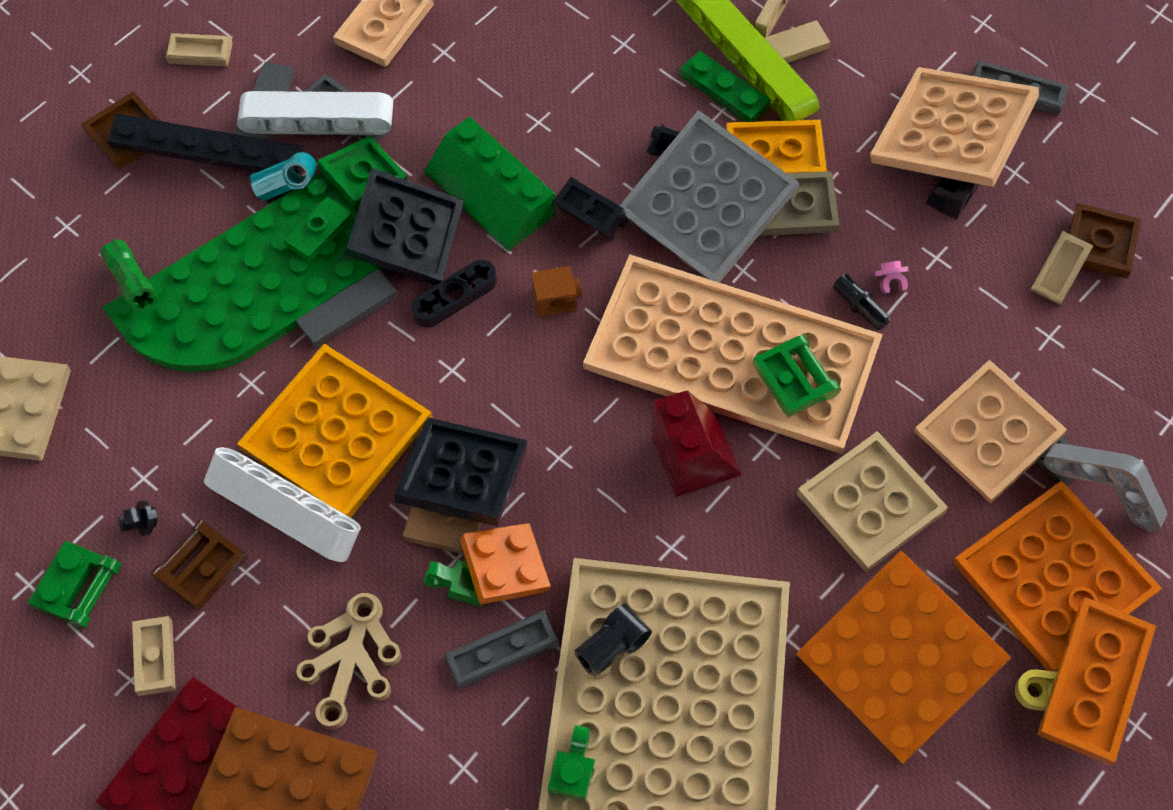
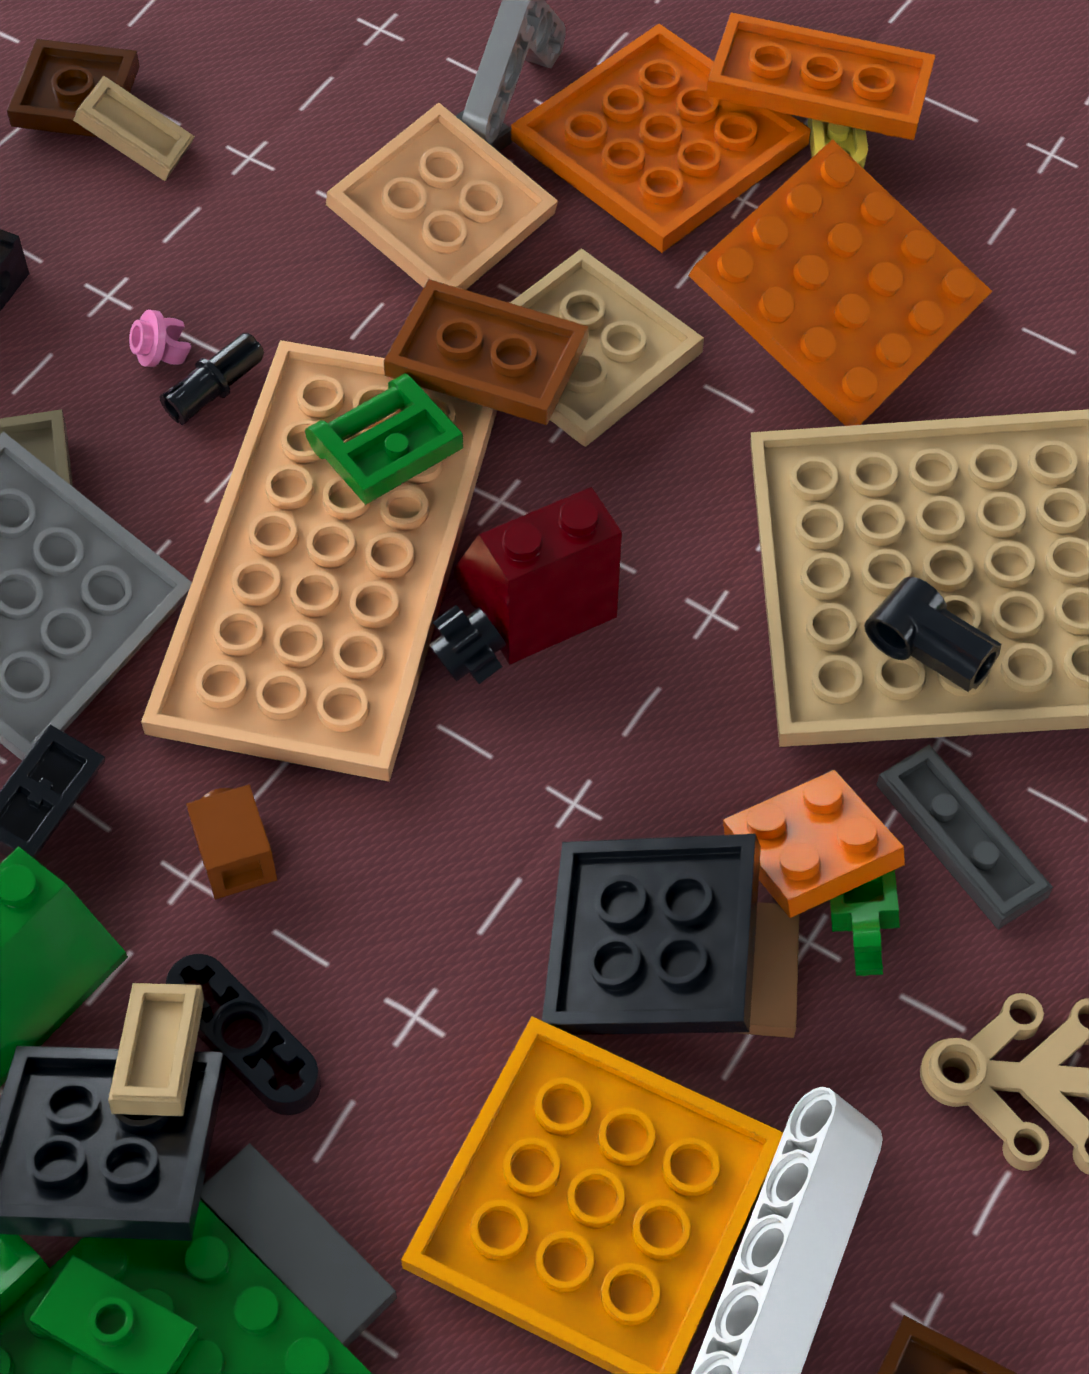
camera: 100 degrees left, 5 degrees down
none -> tan tile [108,983,204,1116]
none -> dark orange plate [384,279,588,425]
none -> black gear [429,605,507,684]

